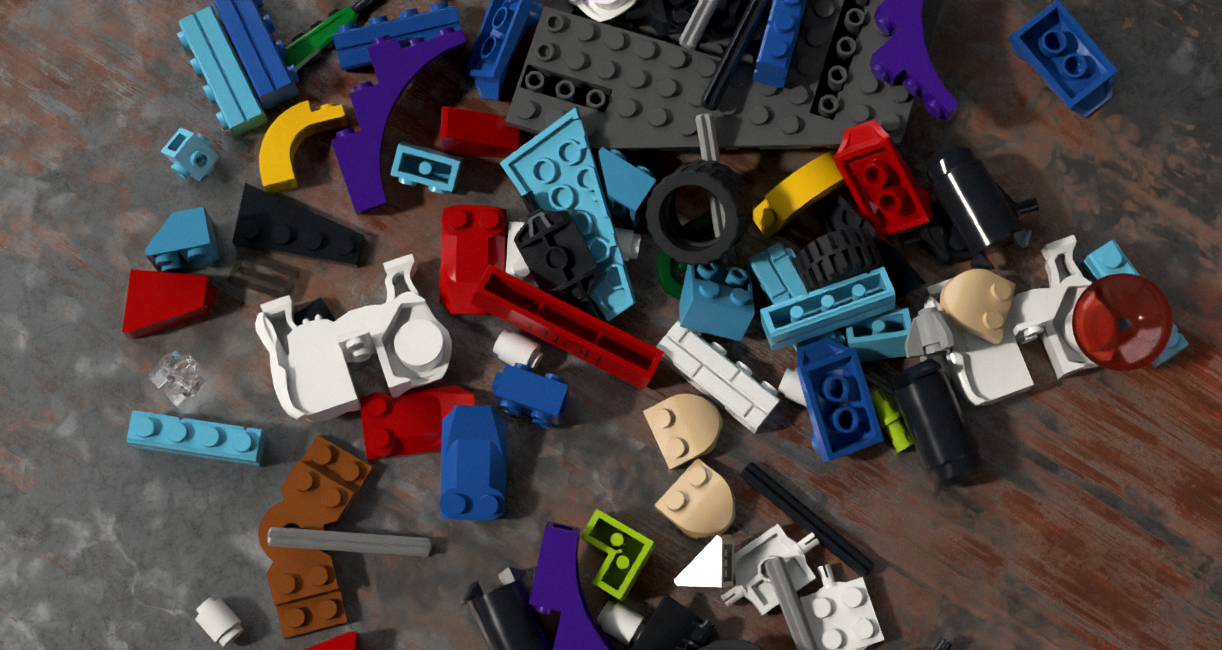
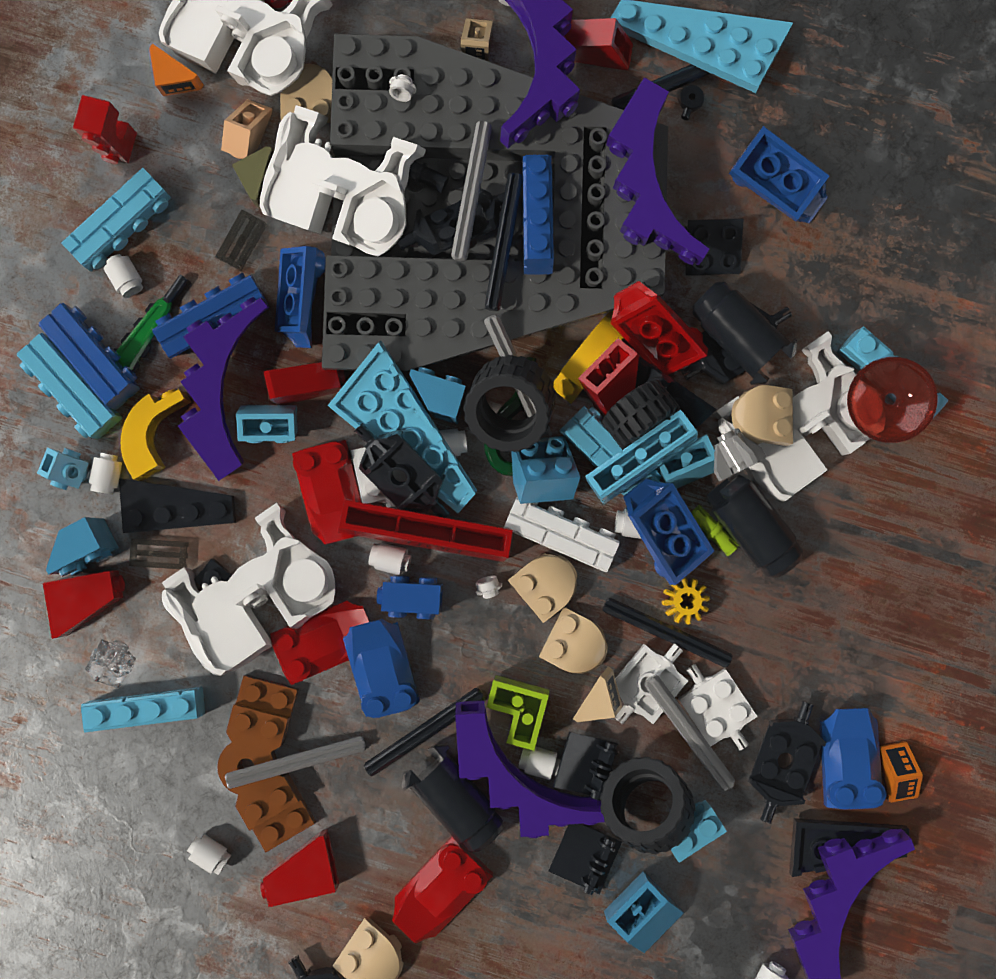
camera: 15 degrees left, 10 degrees up
none -> white brick [89,453,123,495]
none -> black axle [364,688,485,777]
none -> white plate [475,575,502,599]
none -> red slope [578,338,639,416]
none -> yellow gear [661,577,710,625]
none -> black hinge [685,218,744,275]

